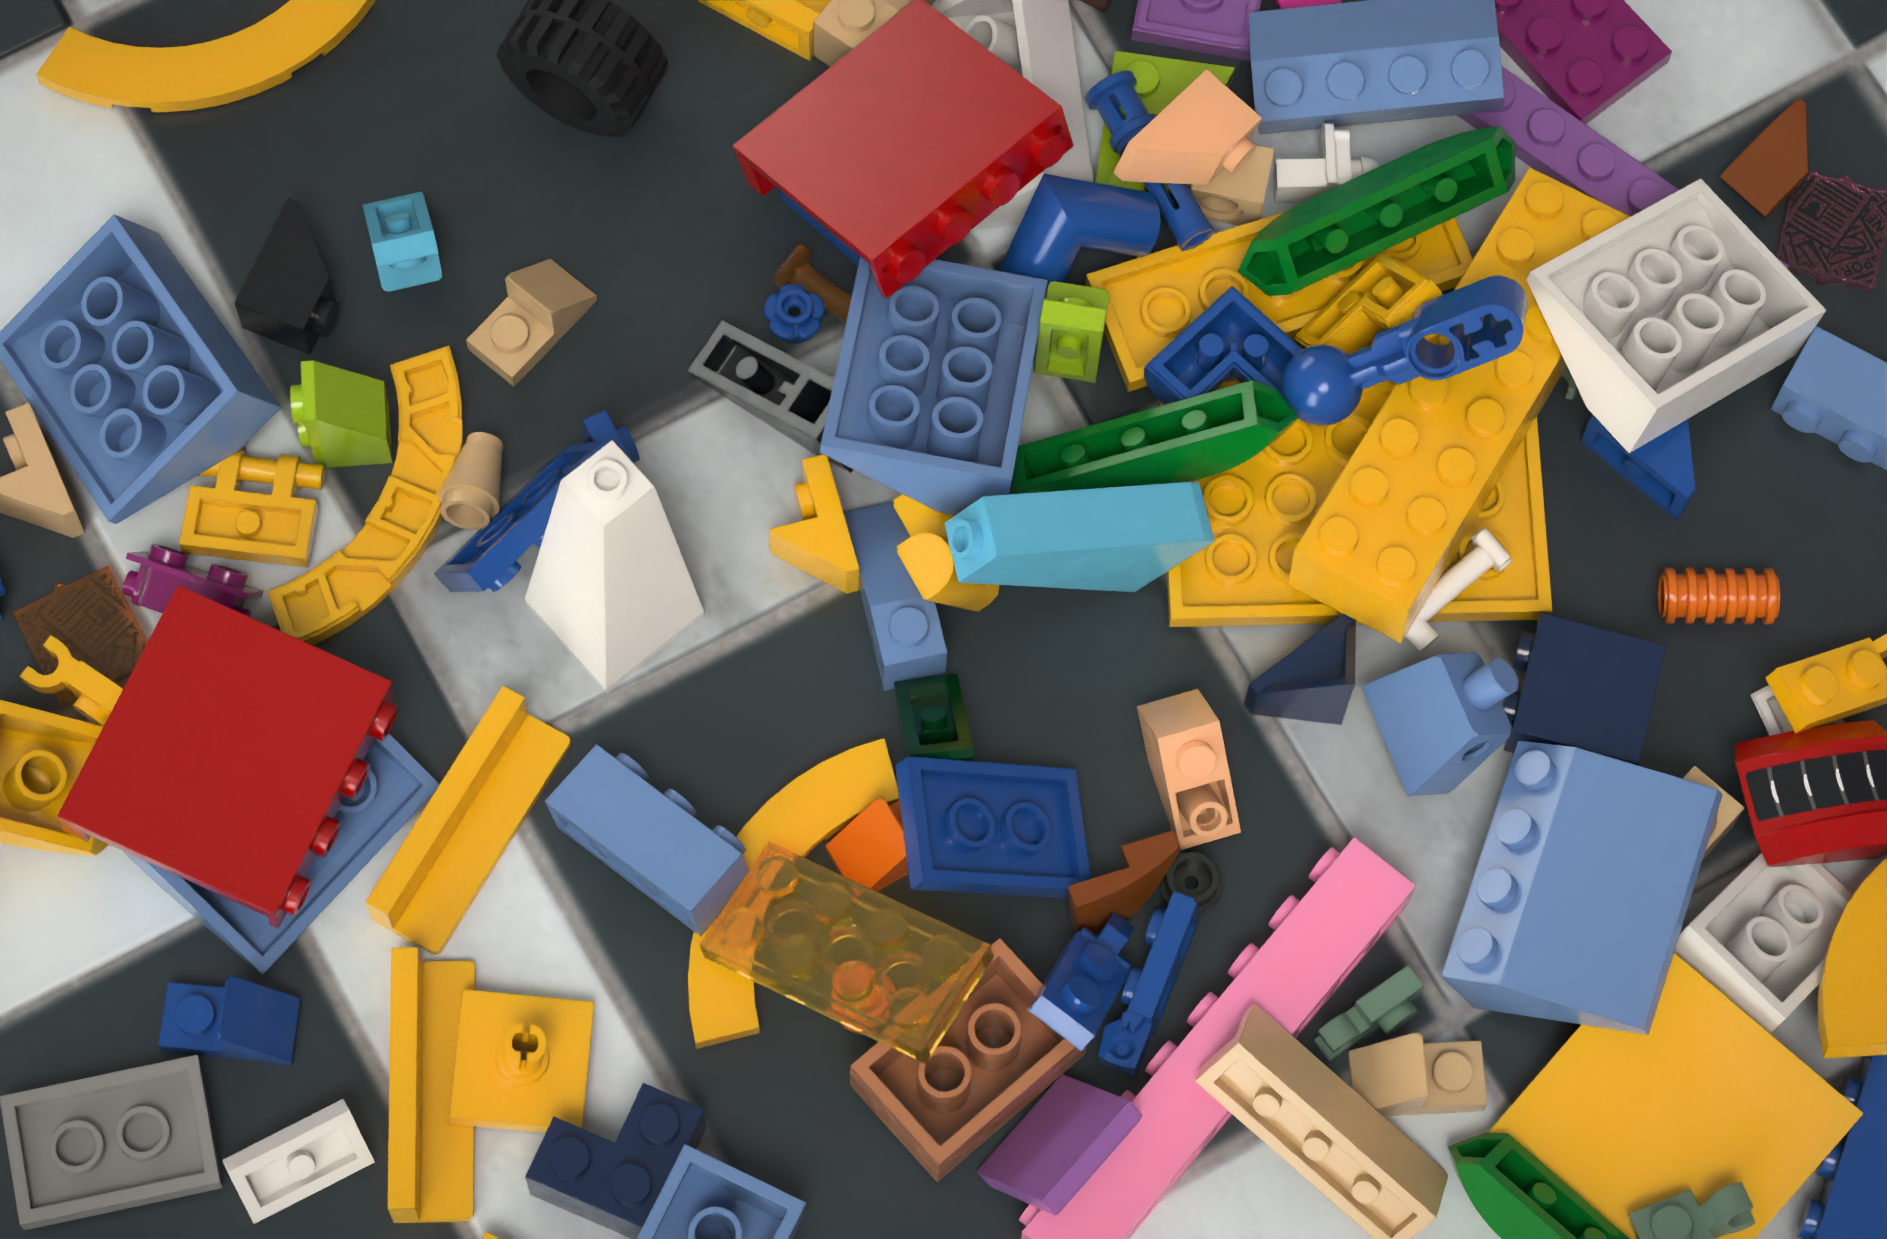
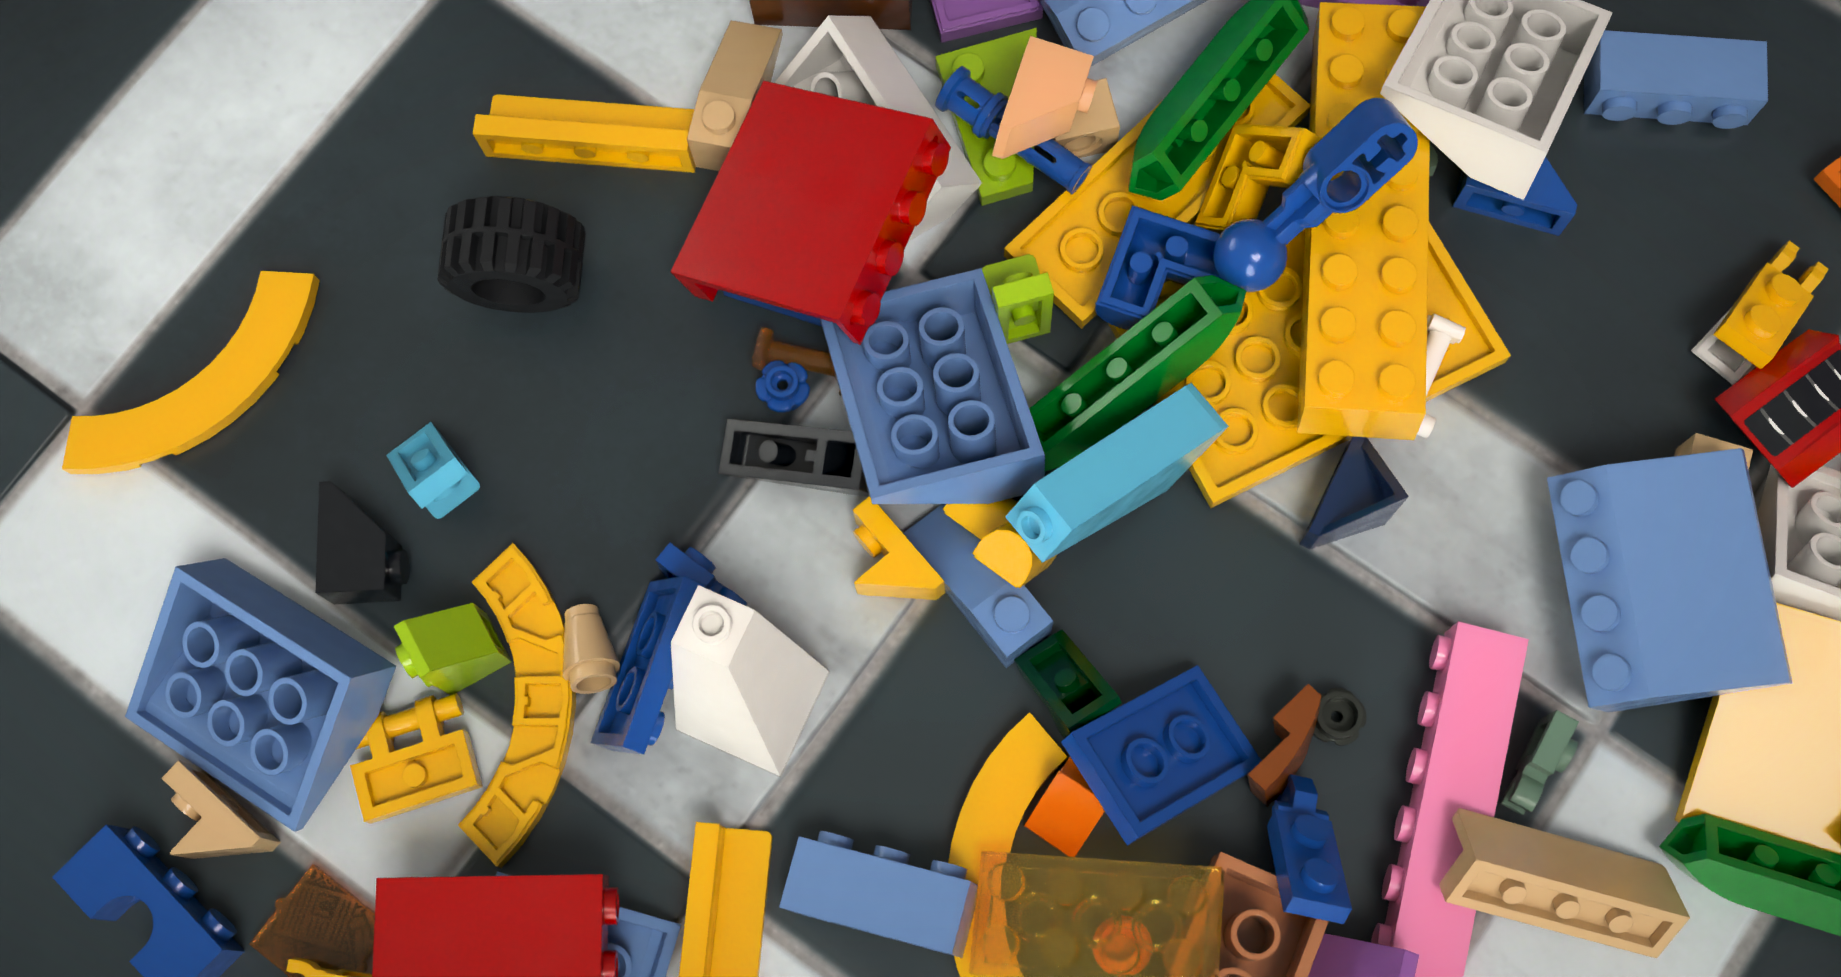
camera: 15 degrees left, 5 degrees up
magenta hinge [122,544,264,617] -> none
tan slope [466,259,597,387] -> none
blue brick [998,174,1161,299] -> none
blue hinge [1098,891,1199,1076] -> none
light nougat slope [1137,689,1241,850] -> none
white piece [1273,122,1380,203] -> none
tan slope [1348,1032,1488,1116] -> none
medium blue torso [1361,652,1518,797] -> none
dark blue brick [1502,613,1666,765] -> none
orange piece [1658,567,1780,625] -> none

